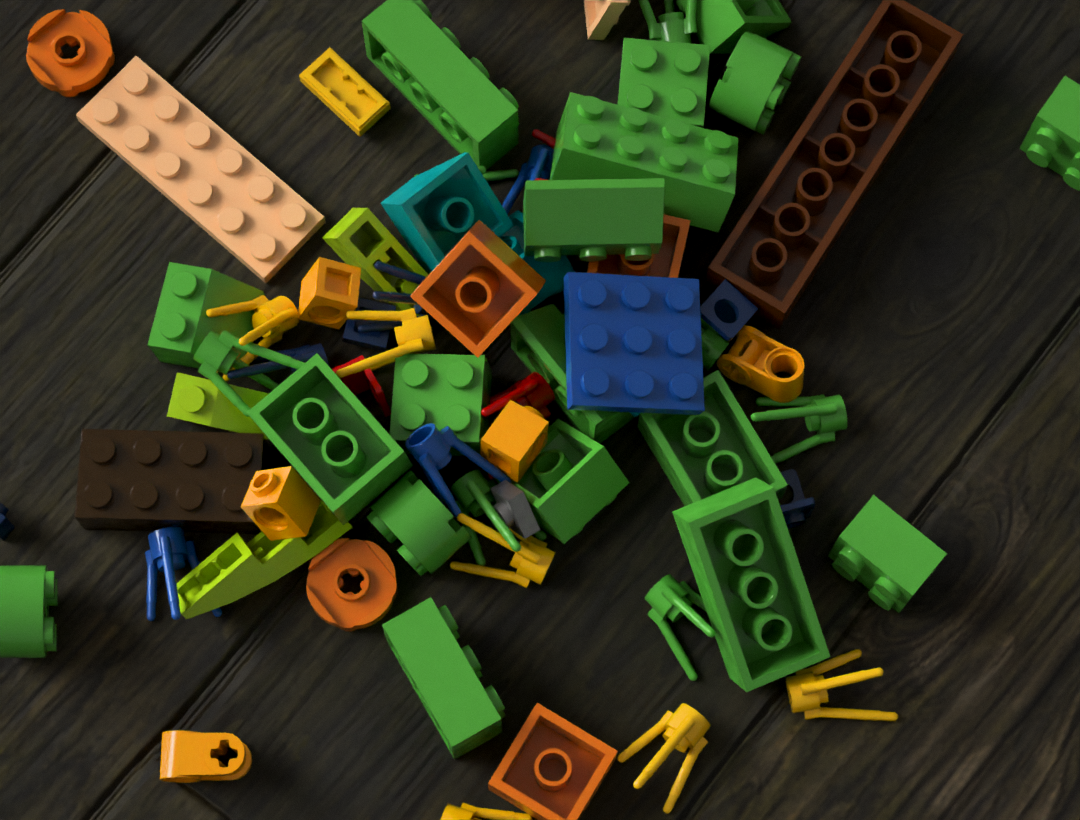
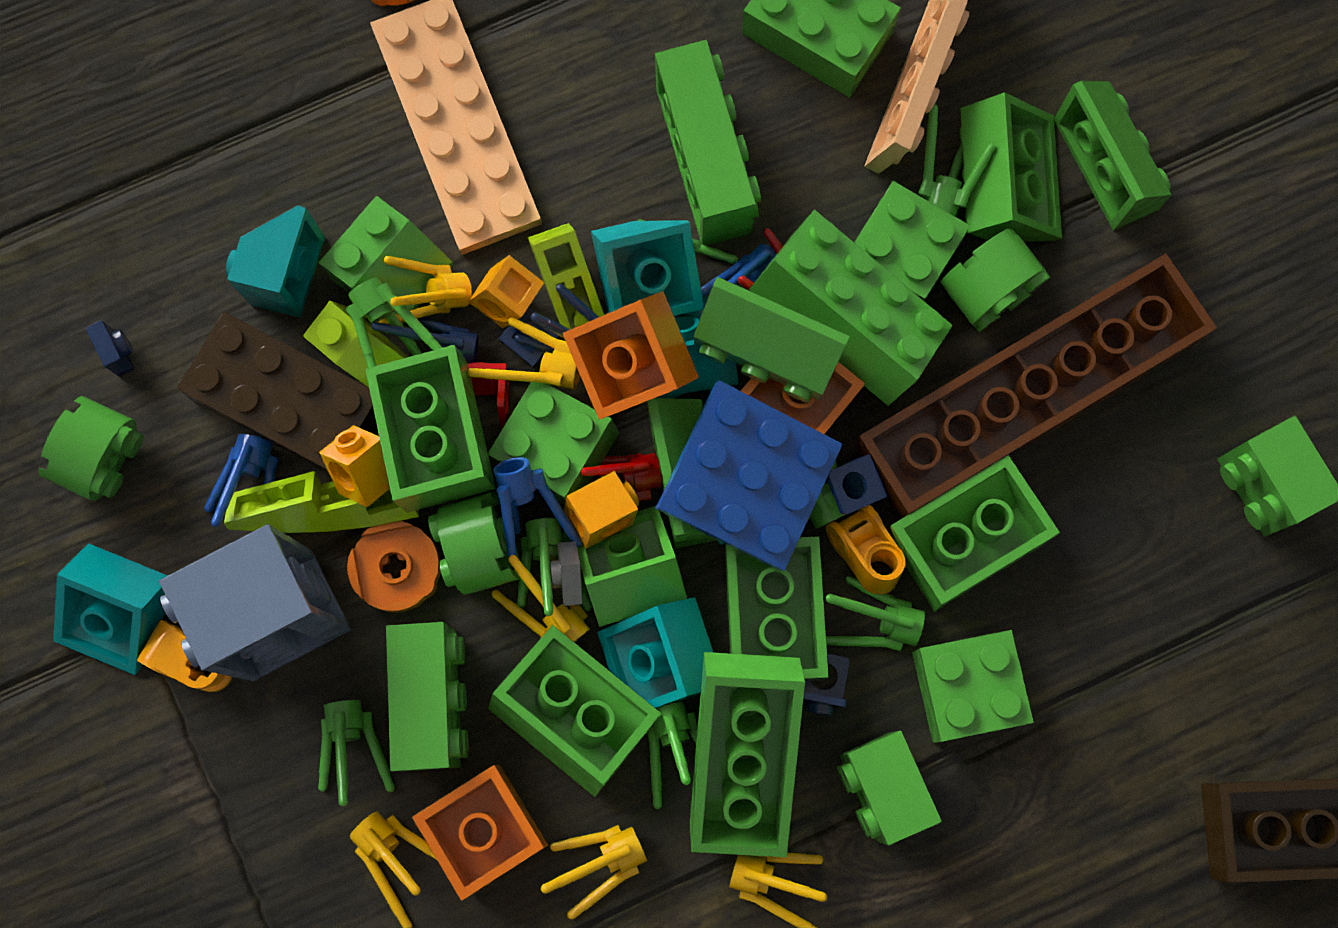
camera: 30 degrees right, 5 degrees up
yellow plate [299,47,391,137] -> none
none -> teal slope [53,543,168,675]
none -> sand blue brick [159,524,352,681]
none -> teal slope [226,206,325,318]
none -> bright green plant [318,700,395,806]
none -> bright green slope [488,625,661,797]
none -> teal slope [597,597,713,708]
none -> bright green slope [890,455,1060,612]
none -> bright green brick [912,630,1034,743]

